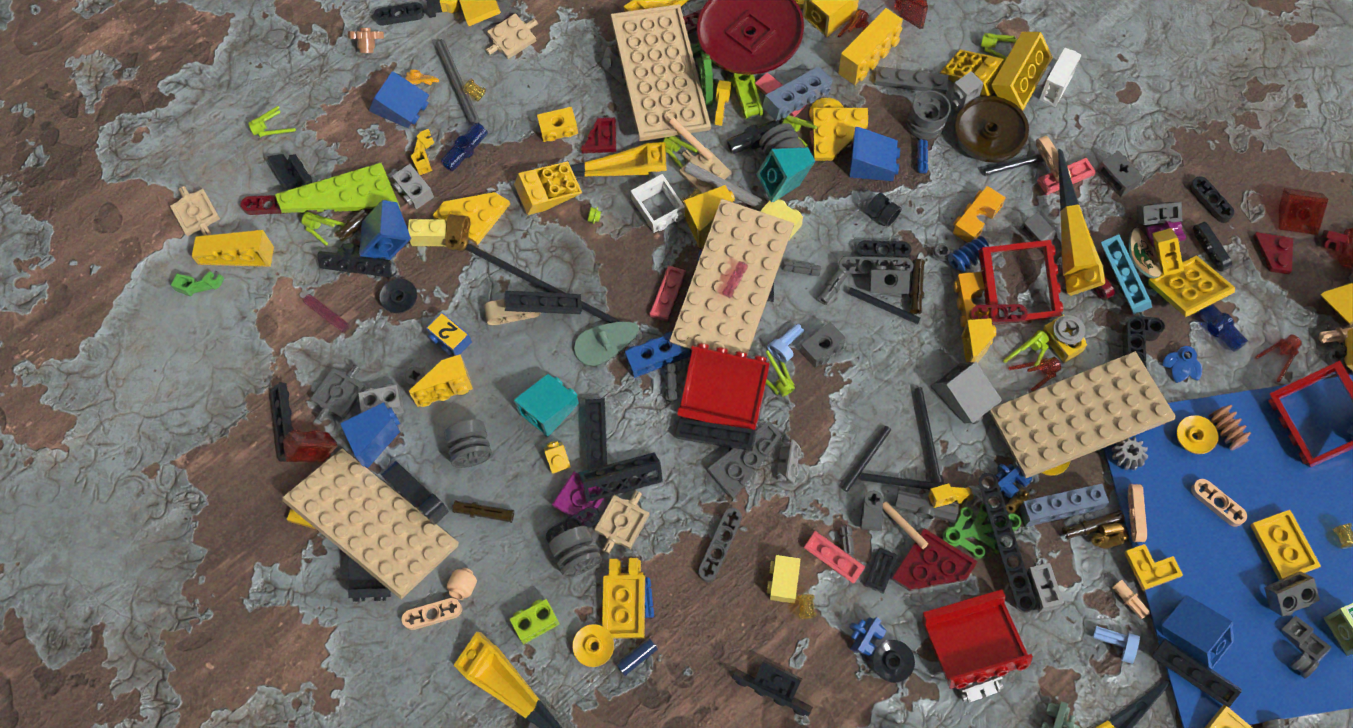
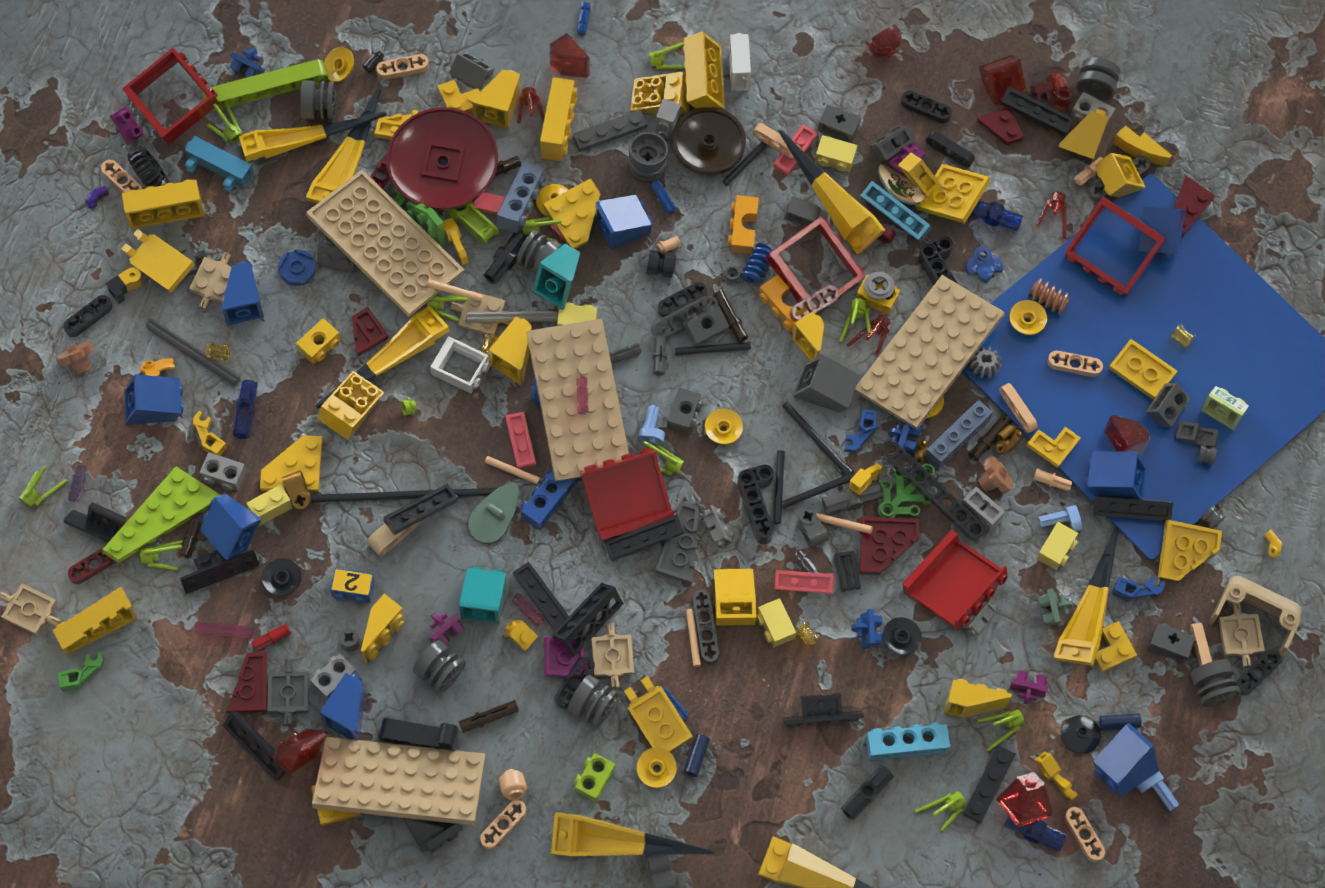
camera: 40 degrees left, 0 degrees up
none -> clear purple axle [68,465,86,502]
none -> blue slope [222,261,264,326]
none -> dark red wing [226,652,267,714]
none -> red axle [251,623,291,651]
none -> blue tile [278,250,316,286]
none -> magenta hips [427,612,464,644]
none -> light nougat bar [485,456,540,485]
none -> dark brown axle [495,155,521,176]
none -> clear pink axle [512,593,544,626]
none -> light nougat pin [656,236,681,255]
none -> light nougat bar [686,609,701,667]
none -> yellow dish [705,409,743,445]
none -> yellow slope [714,569,756,626]
none -> black beam [737,464,774,544]
none -> light yellow brick [815,135,857,172]
none -> blue piece [844,409,877,453]
none -> clear red cylinder [865,24,902,58]
none -> nougat plant [978,456,1013,493]
none -> black plate [1000,87,1074,136]
none -> light yellow brick [1037,522,1078,571]
none -> clear red slope [1104,415,1150,454]

